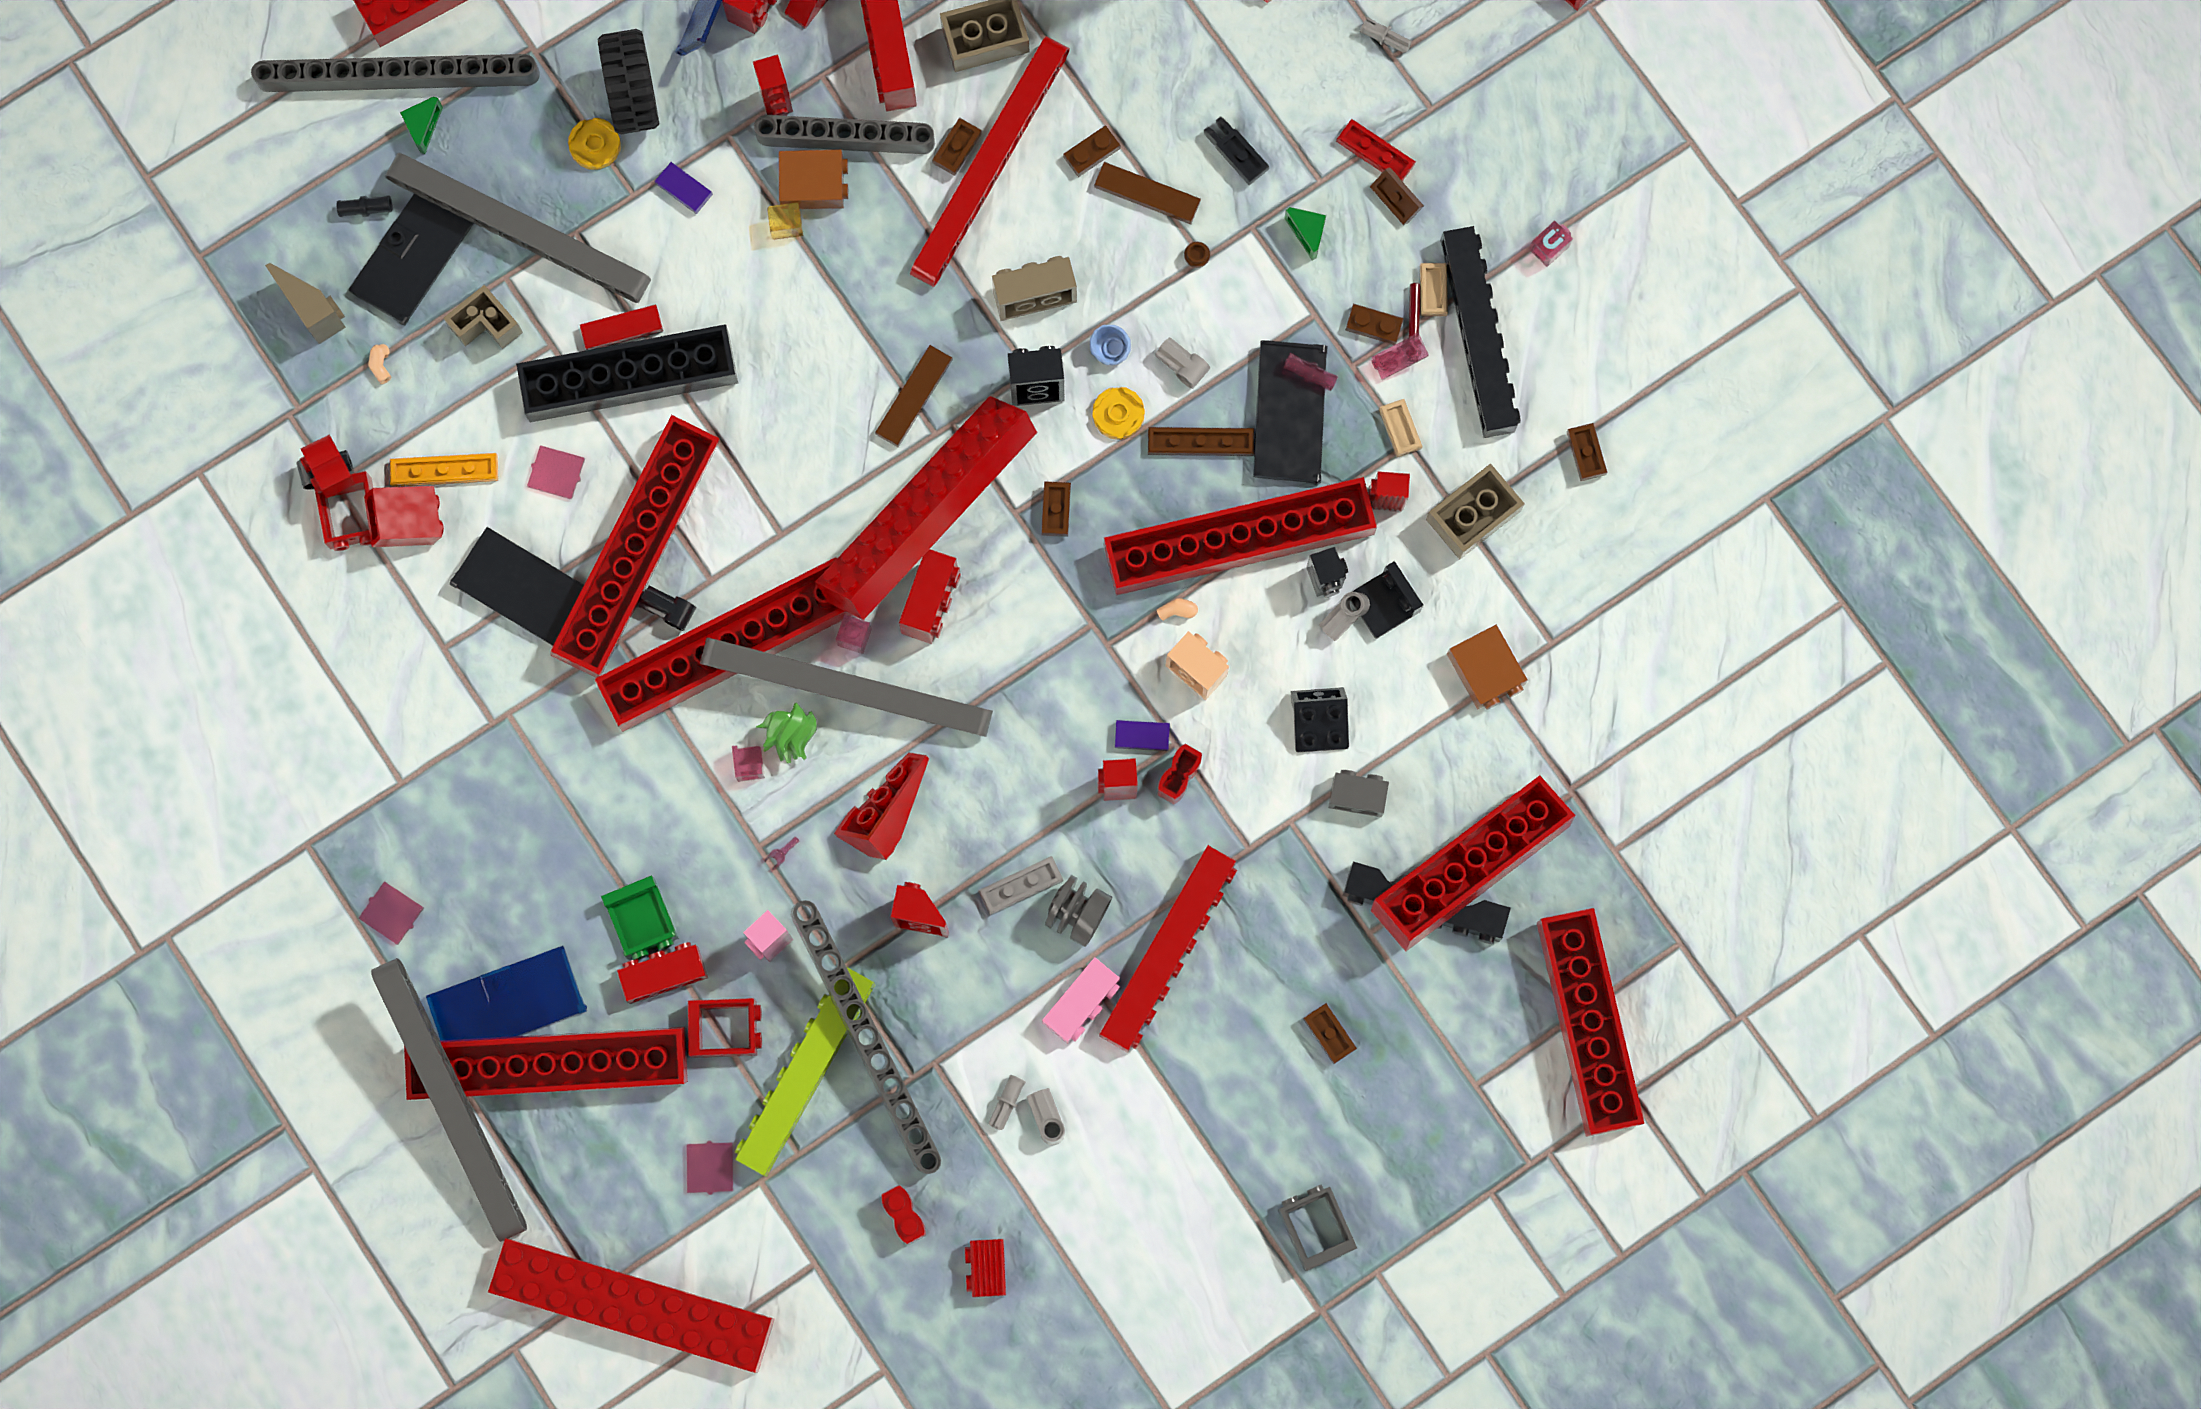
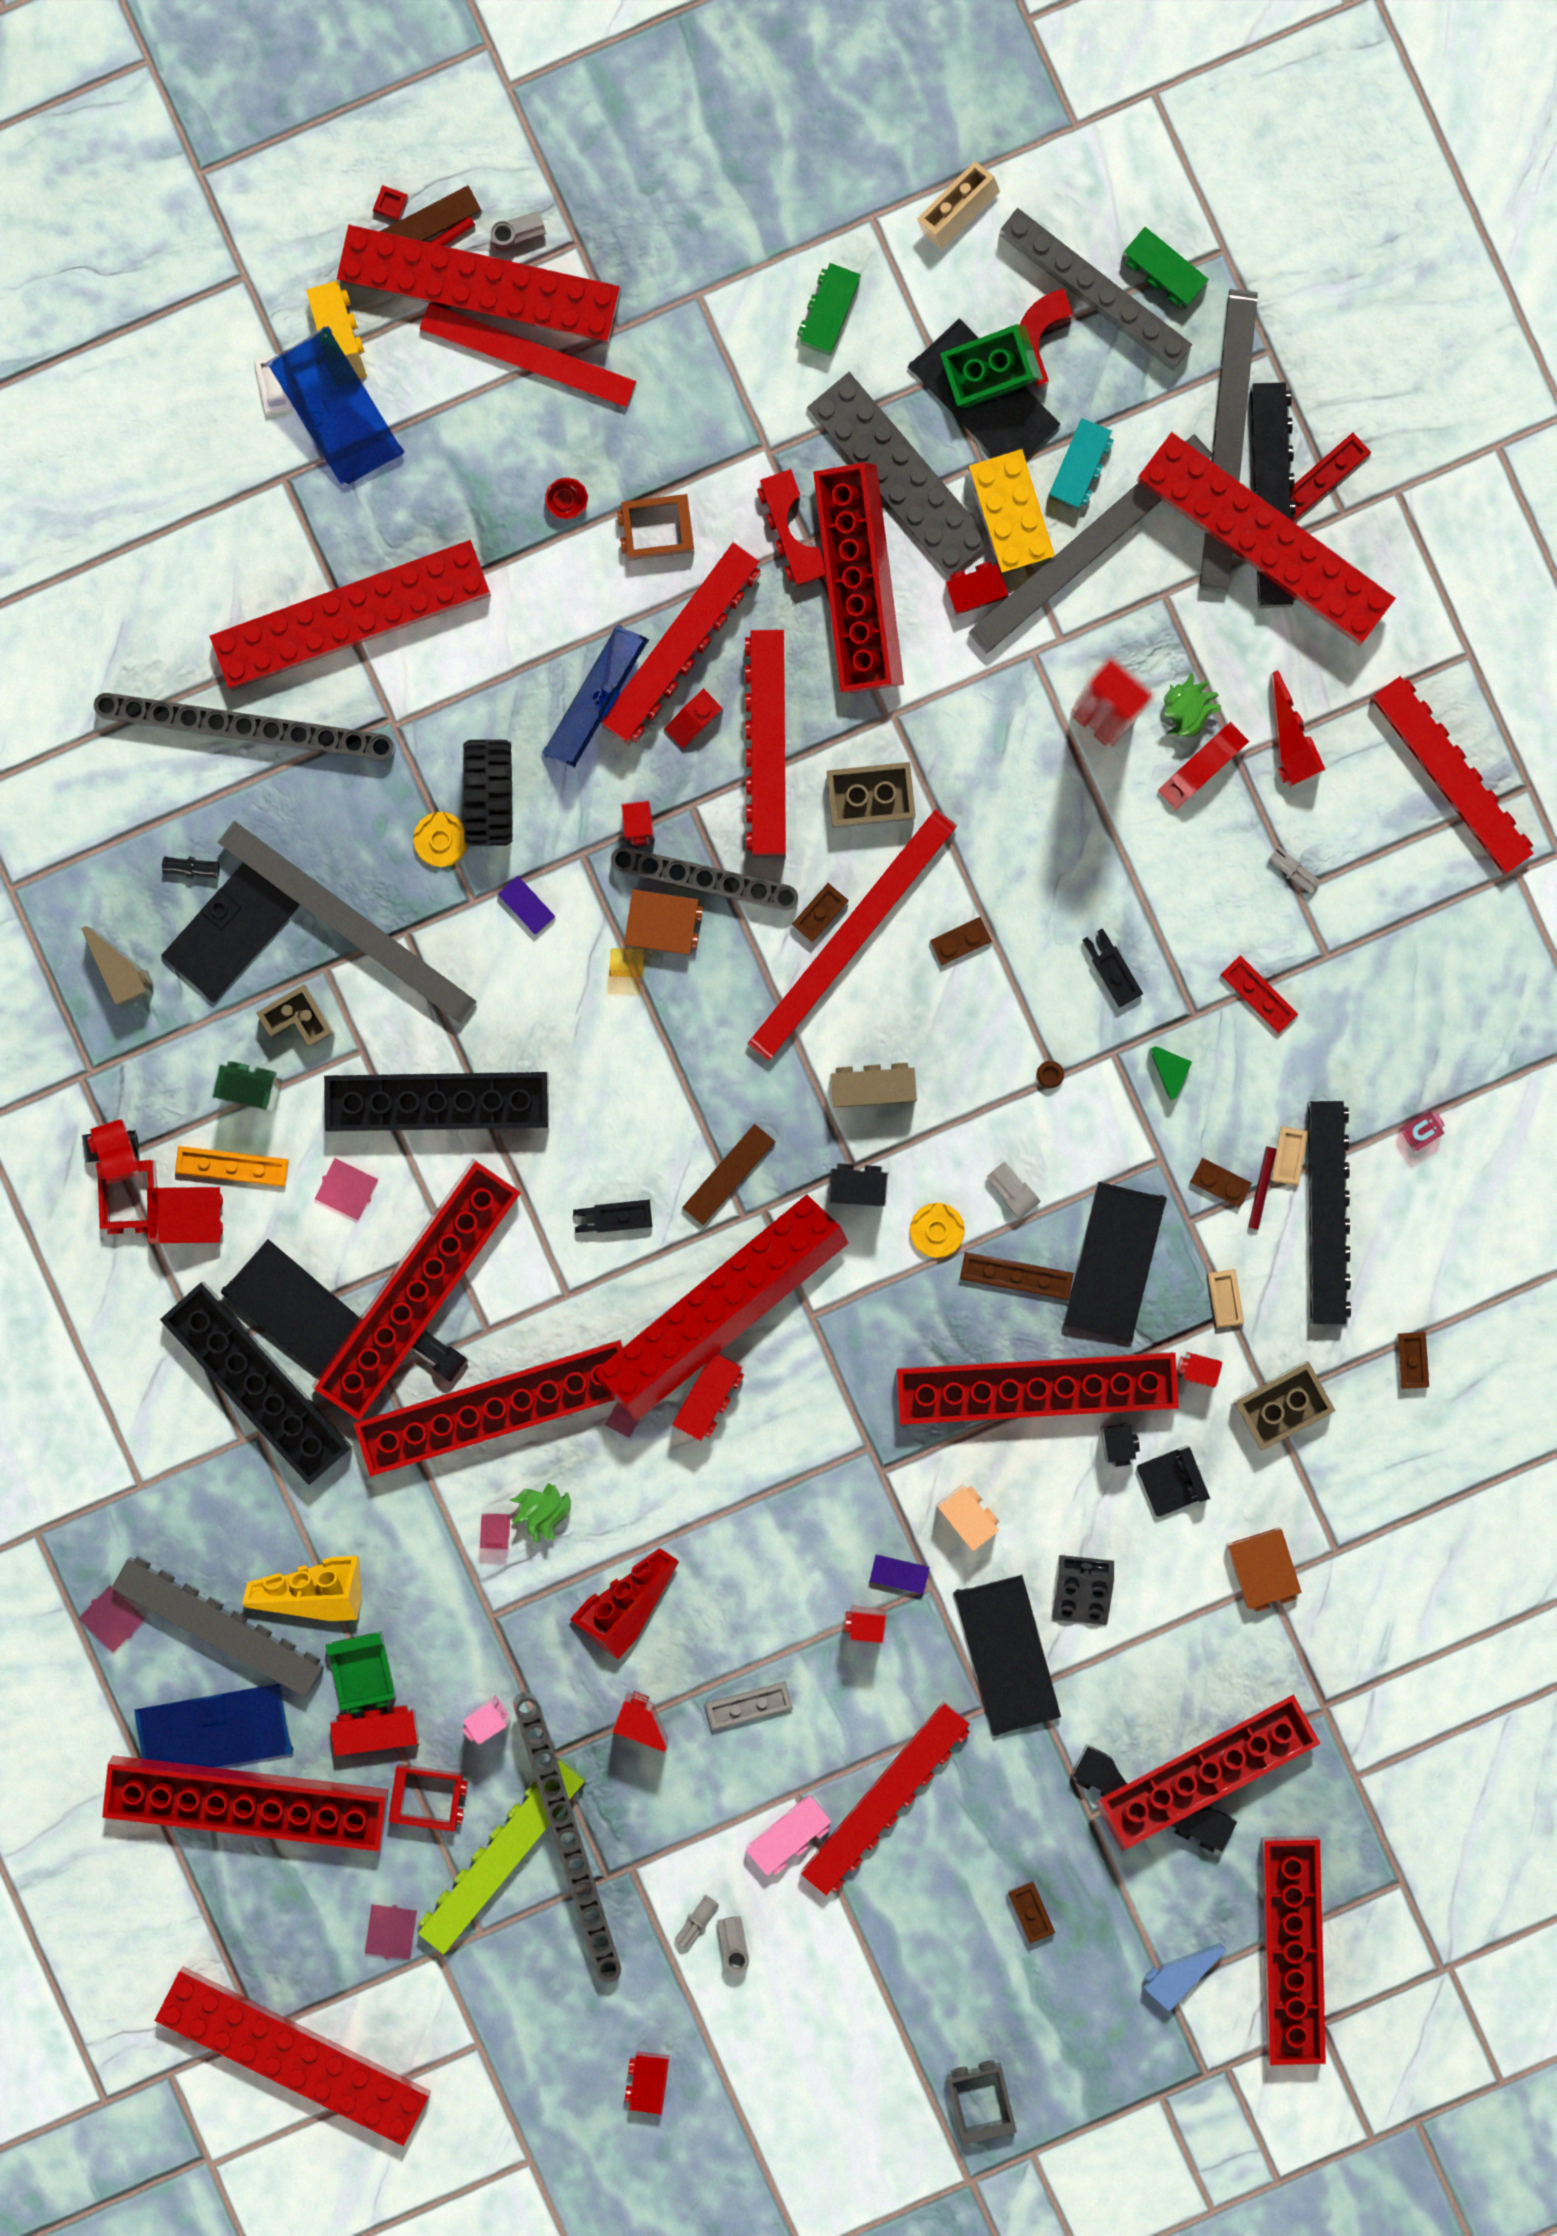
camera: 15 degrees right, 10 degrees up
light nougat arm [368,344,392,384] -> none
dark grey beam [371,958,527,1242] -> none
green slope [400,96,443,154] -> none
red tile [580,304,664,350] -> none
dark grey beam [700,638,993,737] -> none
clear pink hand [765,837,799,870] -> none
red brick [881,1185,926,1245] -> none
reddish brown plate [1042,481,1071,537] -> none
dark grey wheel [1045,875,1112,947] -> none
light blue hair [1090,325,1131,366] -> none
reddish brown tile [1094,162,1201,225] -> none
light nougat arm [1157,598,1198,621] -> none
red brick [1158,744,1202,804] -> none
clear pink pin [1283,353,1338,391] -> none
light grey piece [1319,592,1370,641] -> none
dark grey brick [1328,770,1389,817] -> none
reddish brown plate [1370,168,1424,225] -> none
clear pink hinge [1371,333,1429,380] -> none
none -> dark grey brick [111,1556,324,1697]
none -> black brick [159,1282,353,1485]
none -> clear green brick [212,1061,282,1111]
none -> yellow wedge [242,1556,362,1621]
none -> black hinge [573,1199,653,1233]
none -> black door [953,1574,1062,1736]
none -> medium blue slope [1143,1943,1226,2012]

